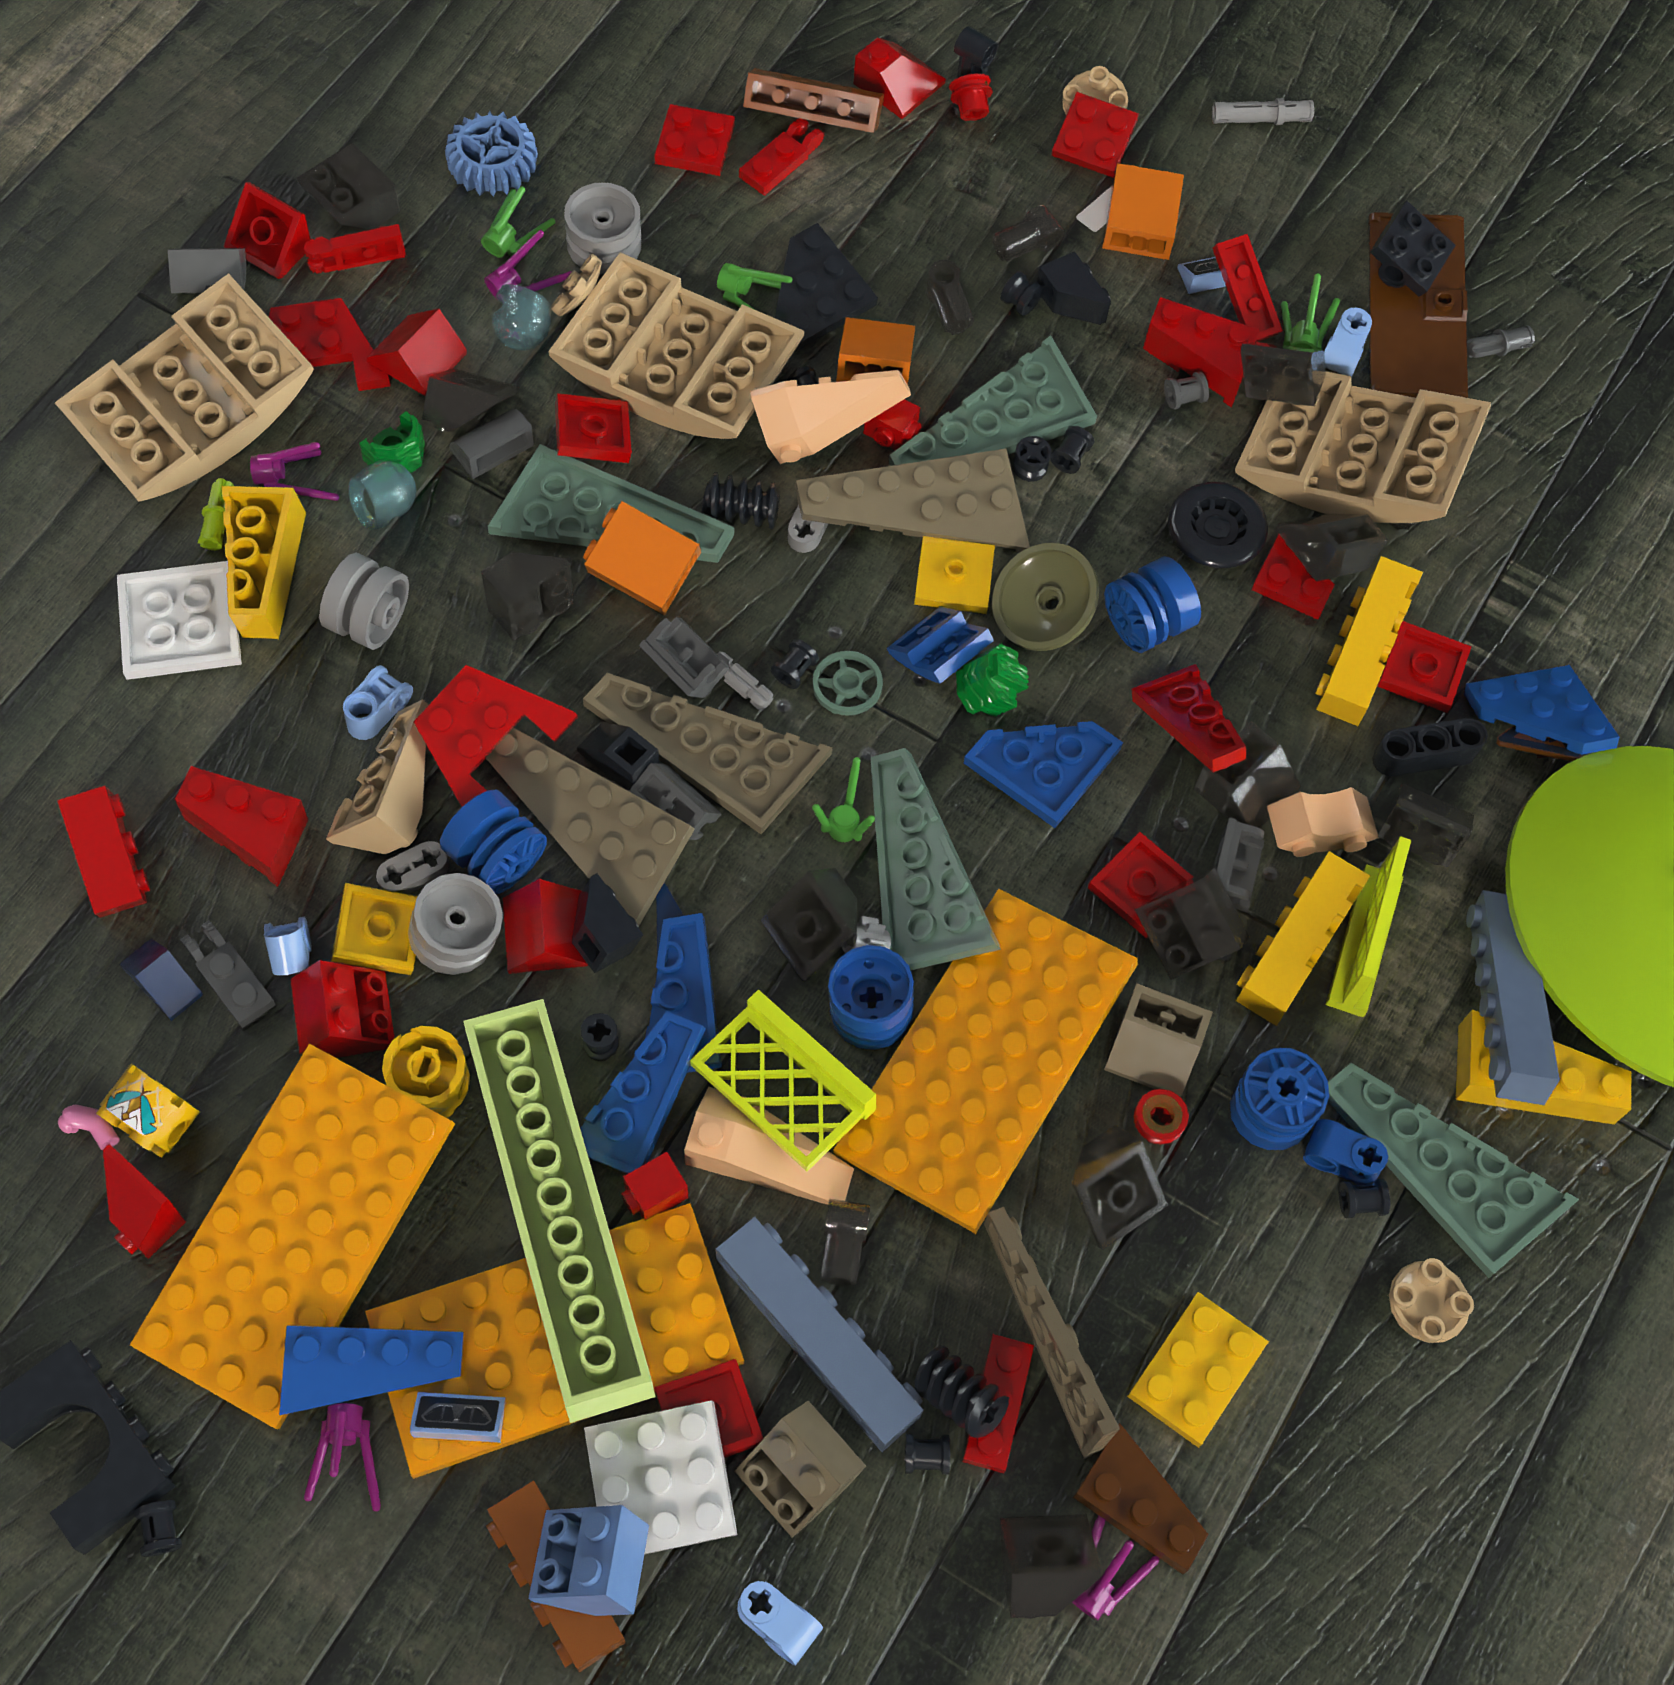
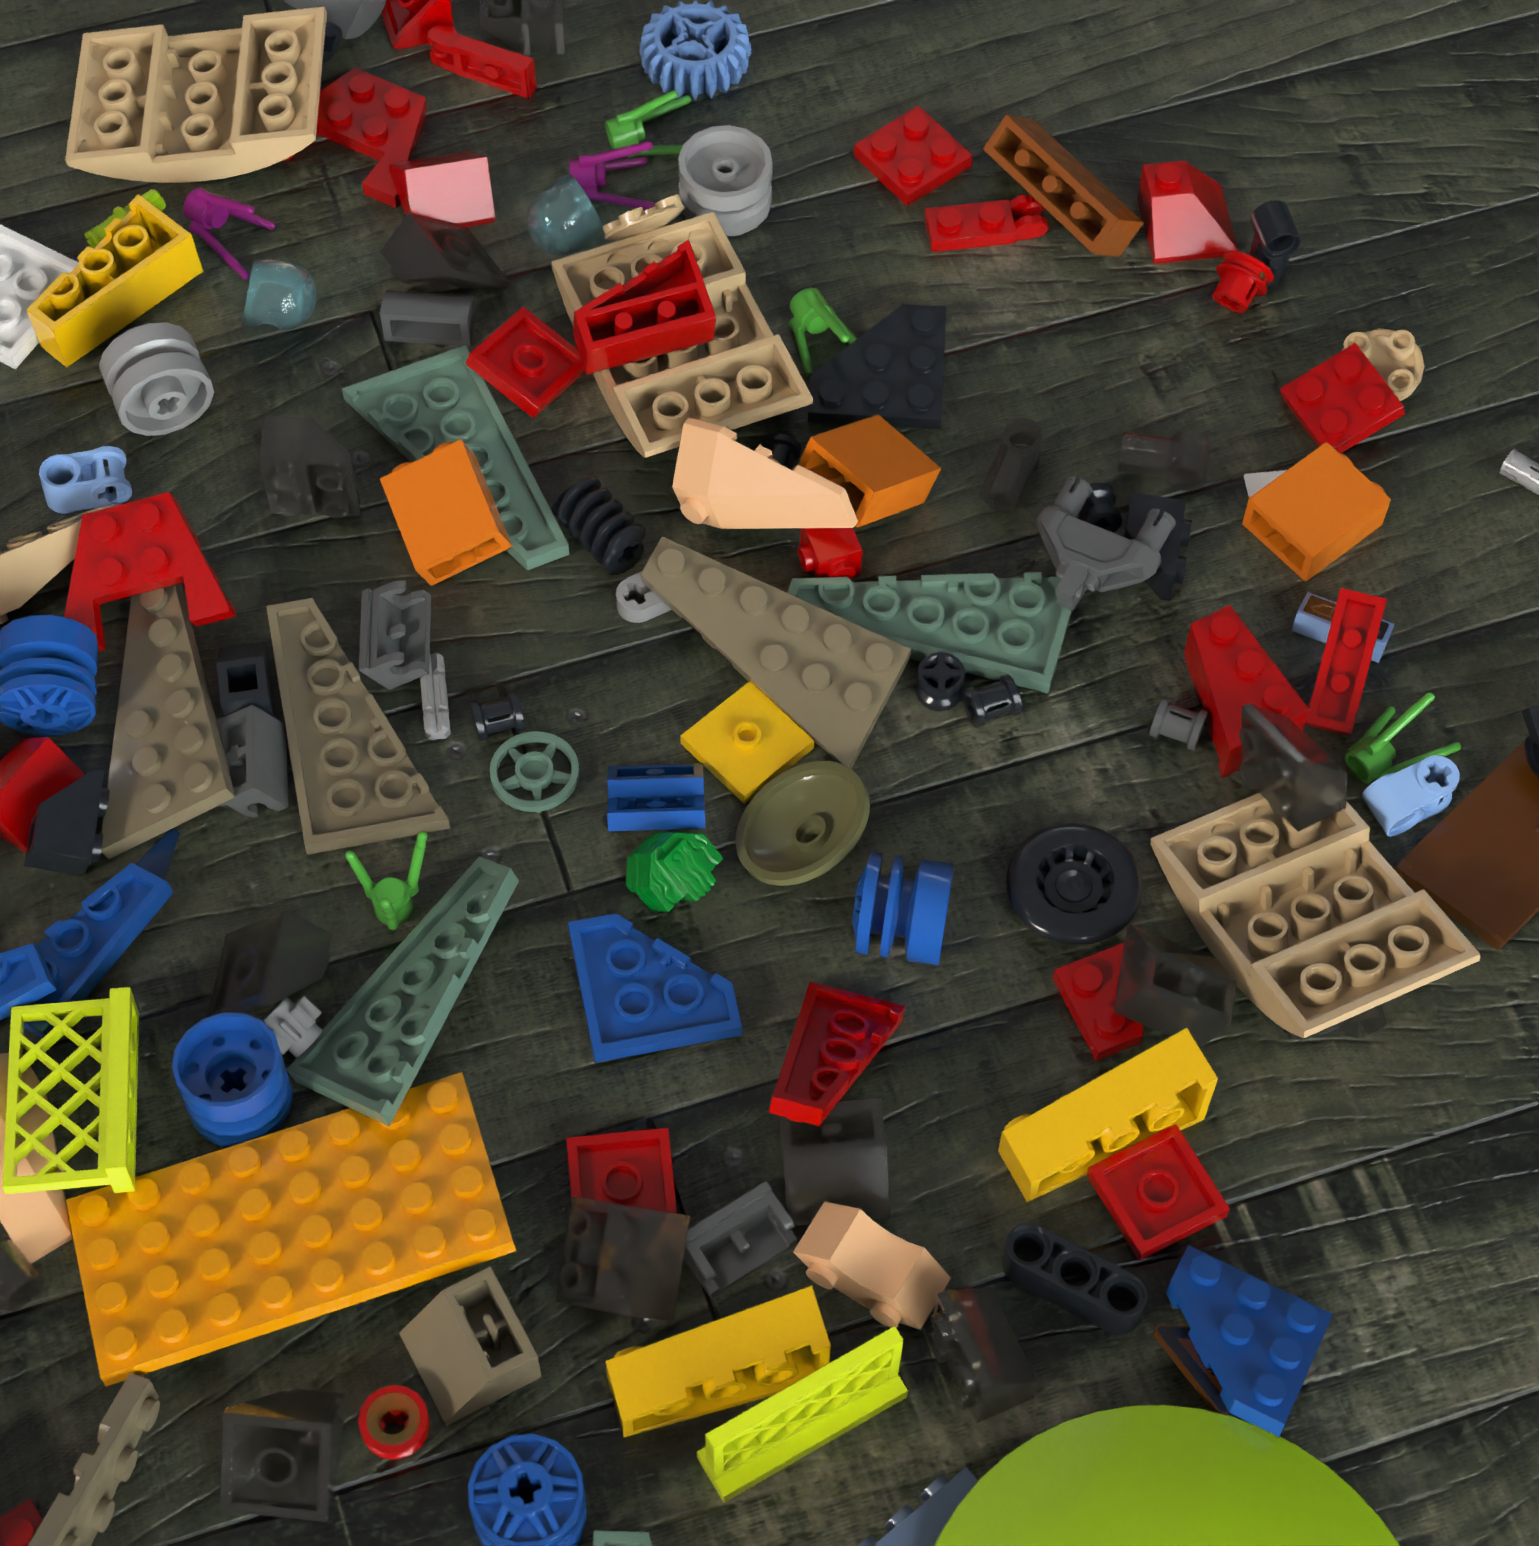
camera: 45 degrees right, 5 degrees down
green hair [359,411,425,478] -> none
none -> red wedge [573,240,716,375]
none -> dark grey connector [1036,476,1176,611]

